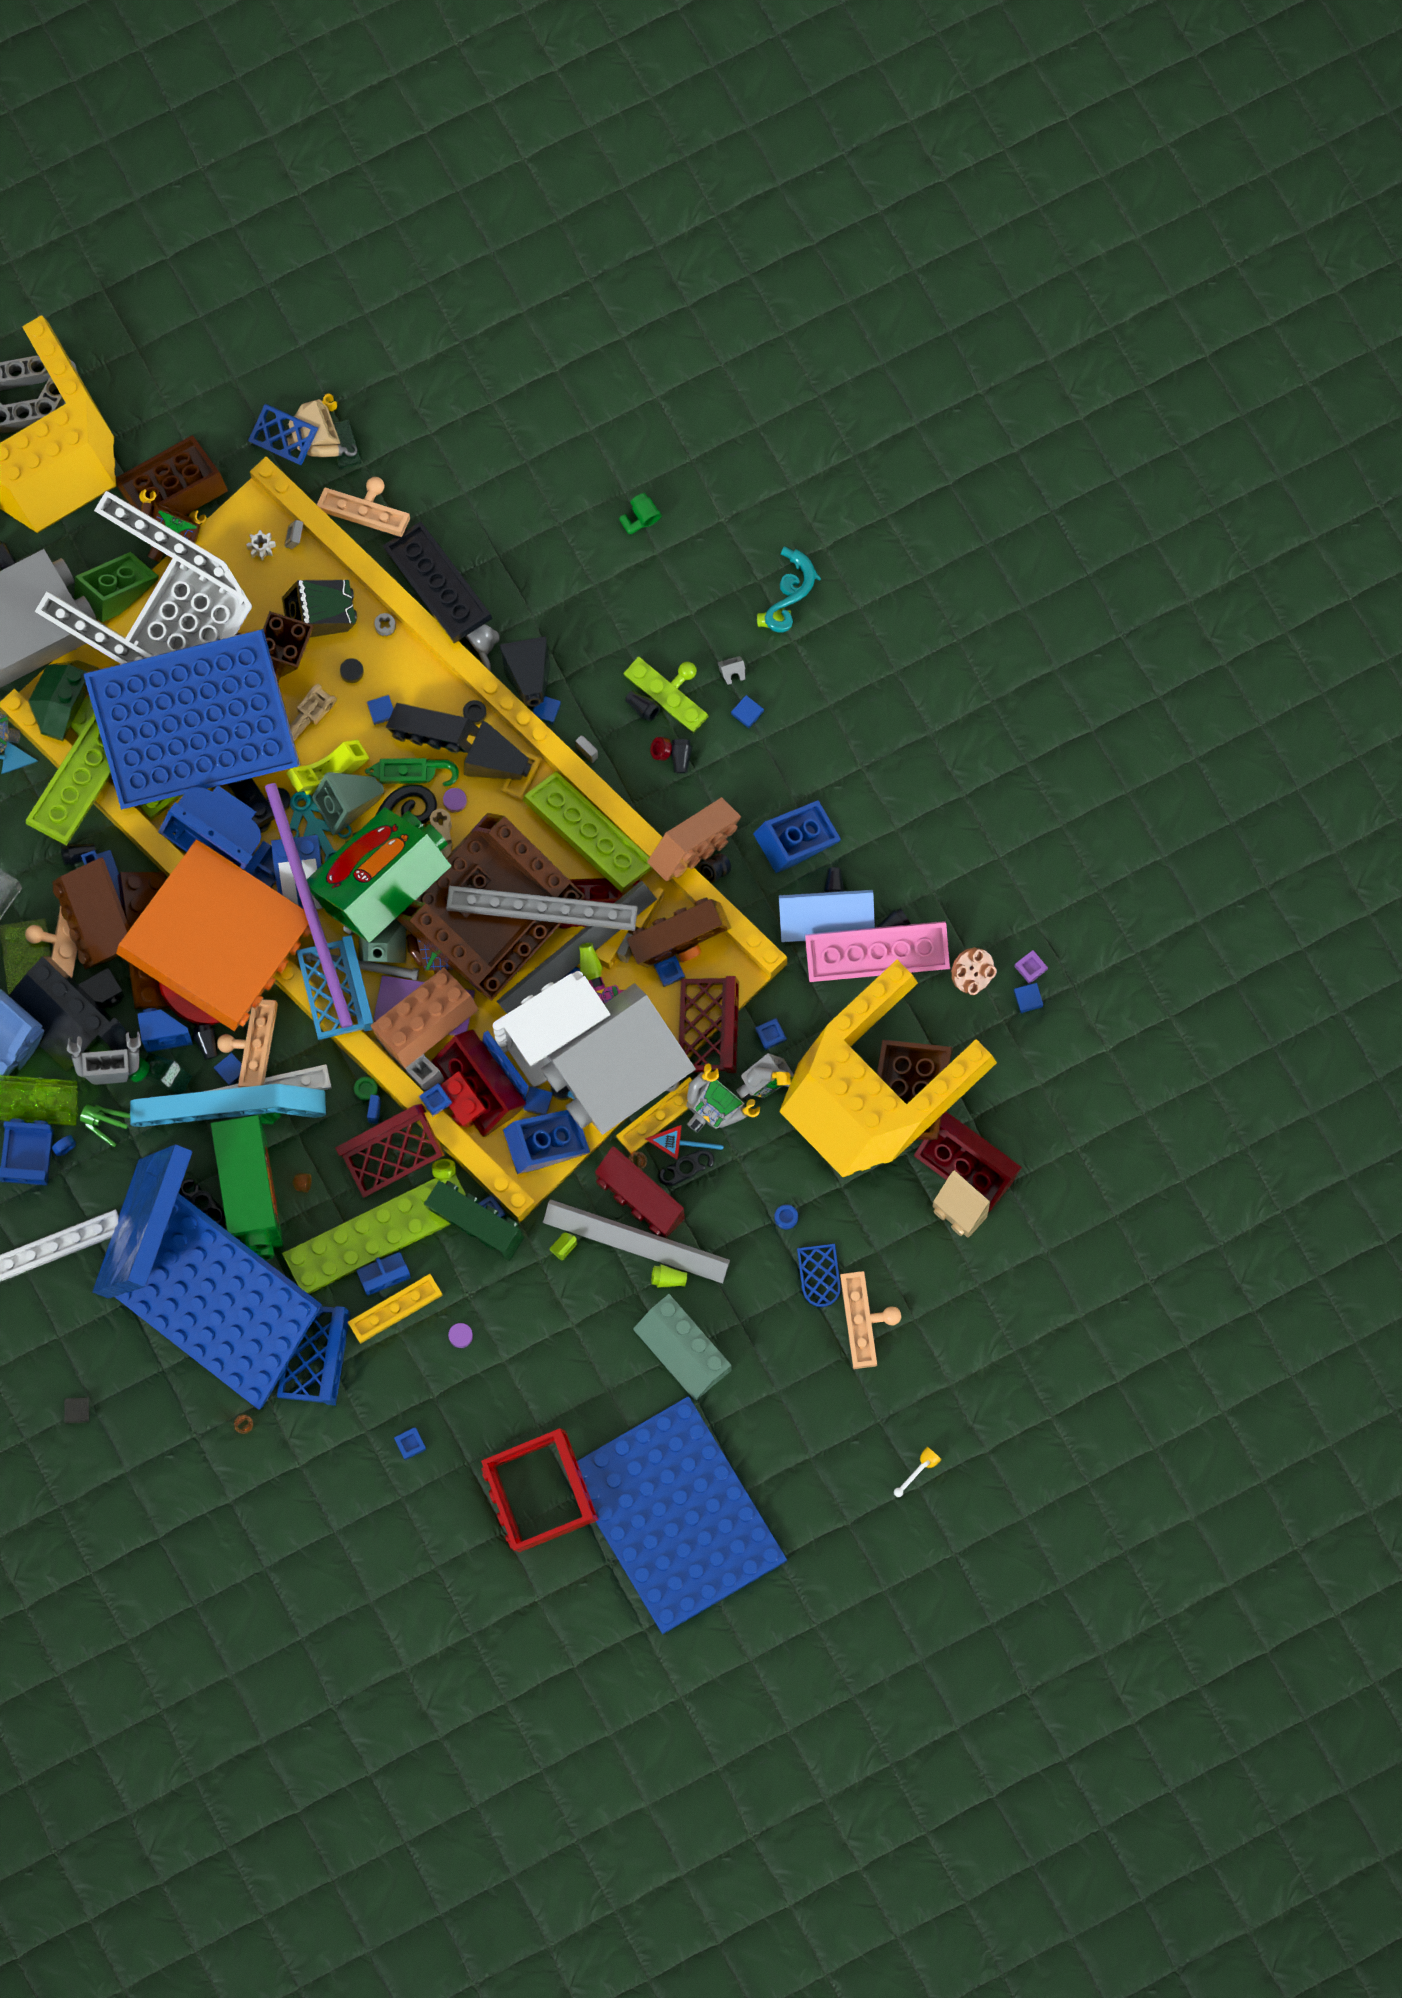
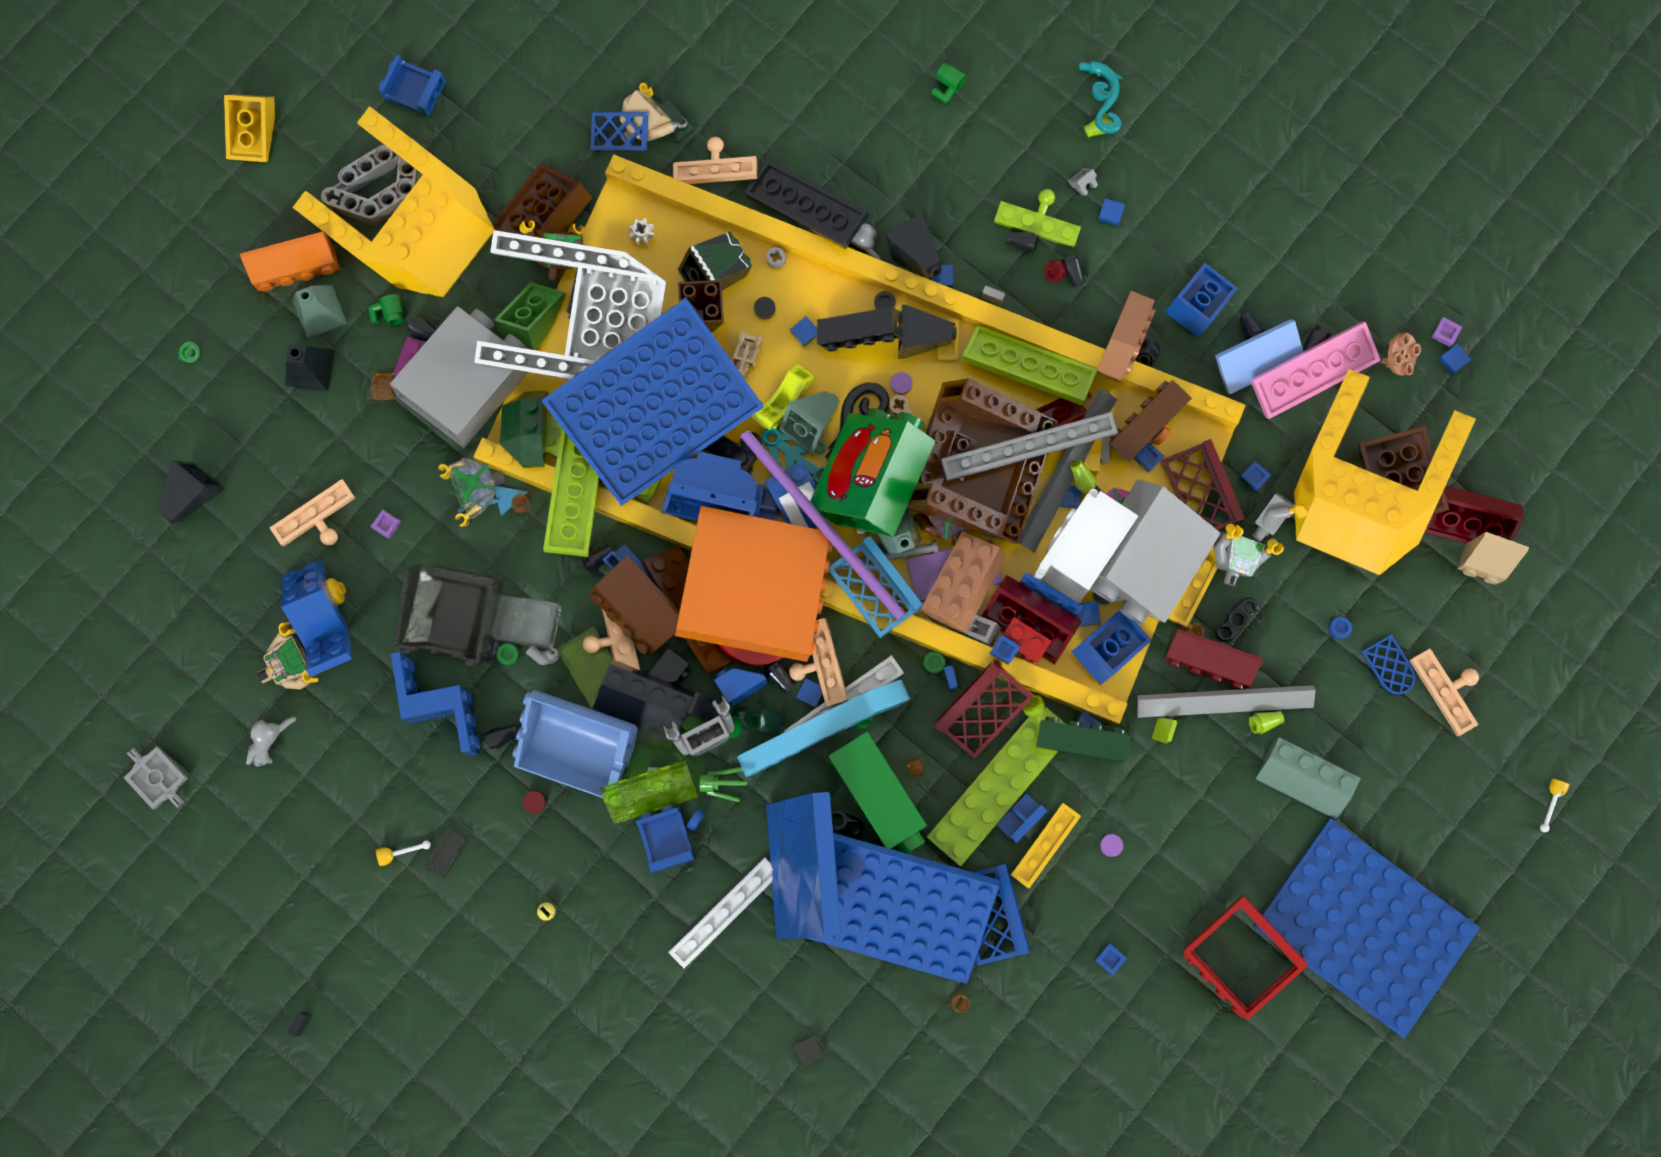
camera: 20 degrees left, 5 degrees up
light grey tile [284,520,303,549] -> none
green plate [365,758,459,786] -> none
piece [645,1125,724,1160] -> none
none -> blue panel [379,55,446,117]
none -> clear orange hinge [511,494,529,513]

